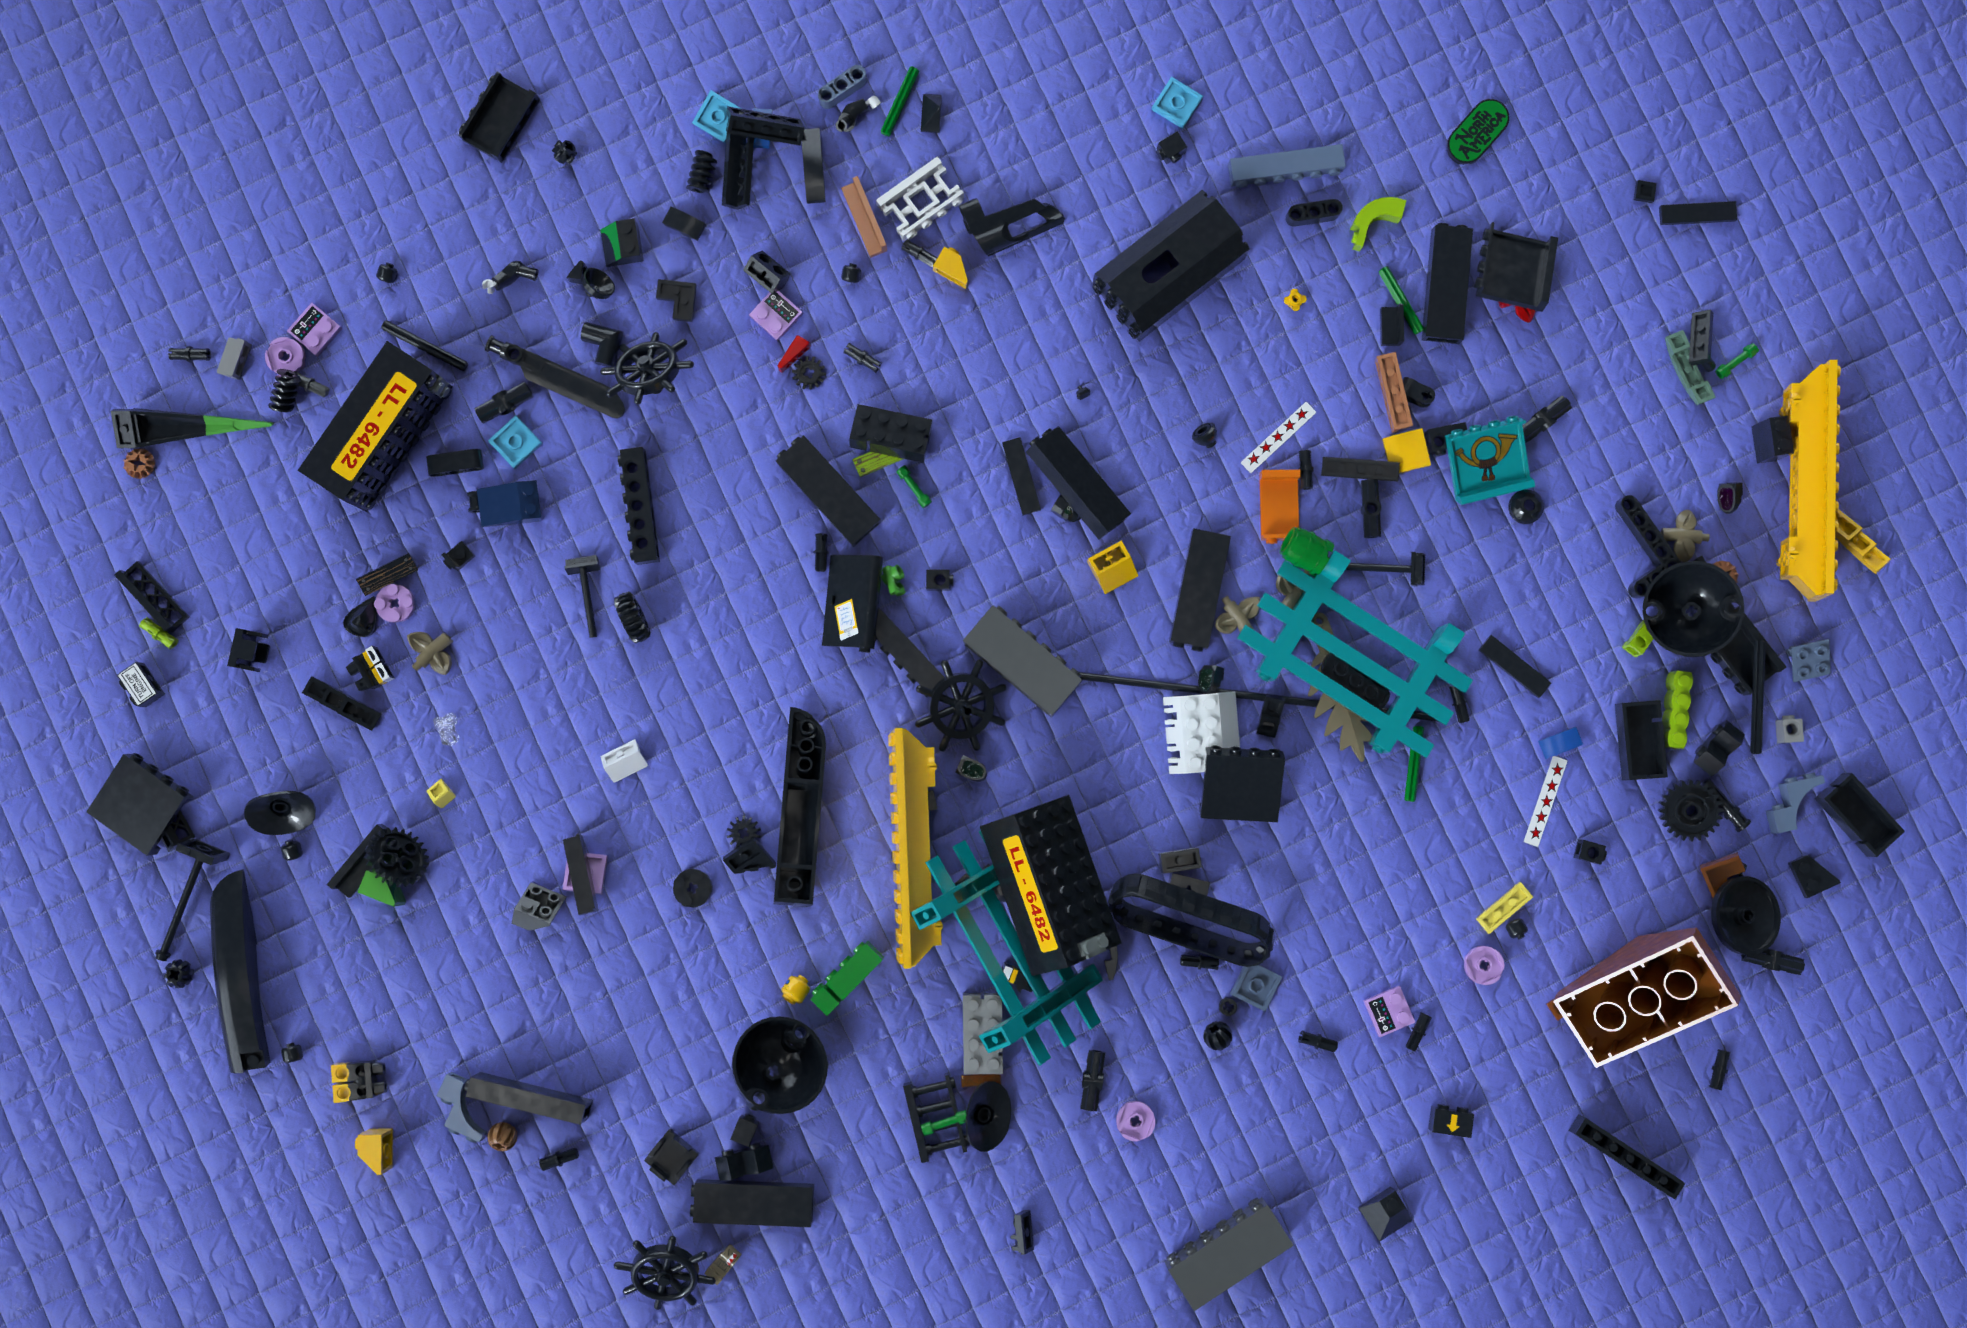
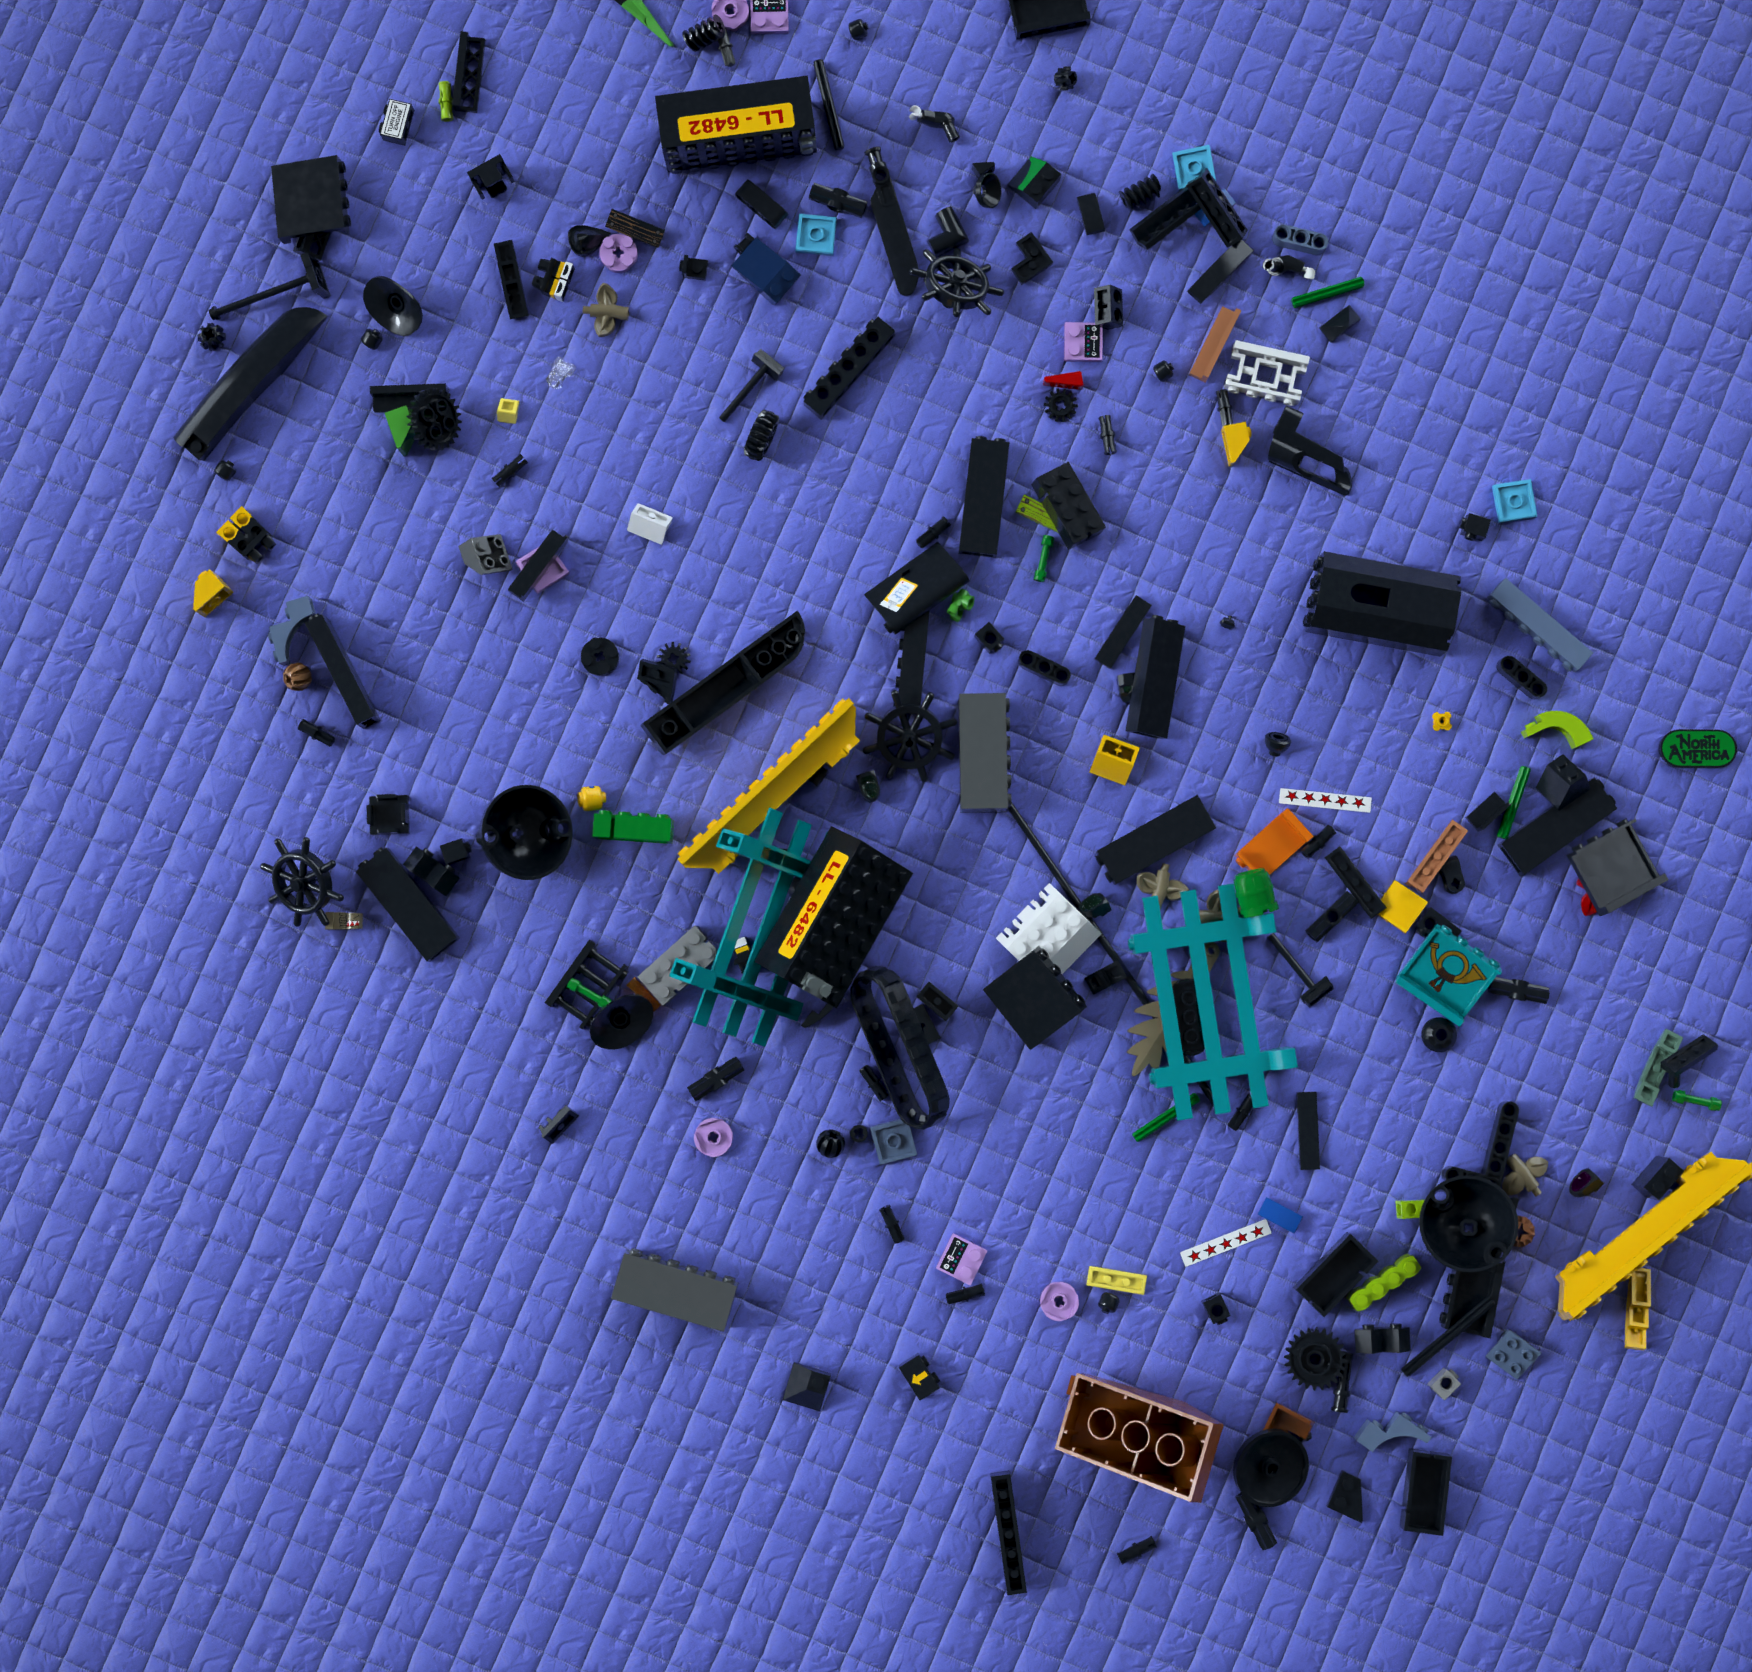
camera: 55 degrees right, 0 degrees up
none -> black pin [492,454,528,488]
none -> black beam [1018,650,1071,686]
none -> black slope [1536,754,1590,811]

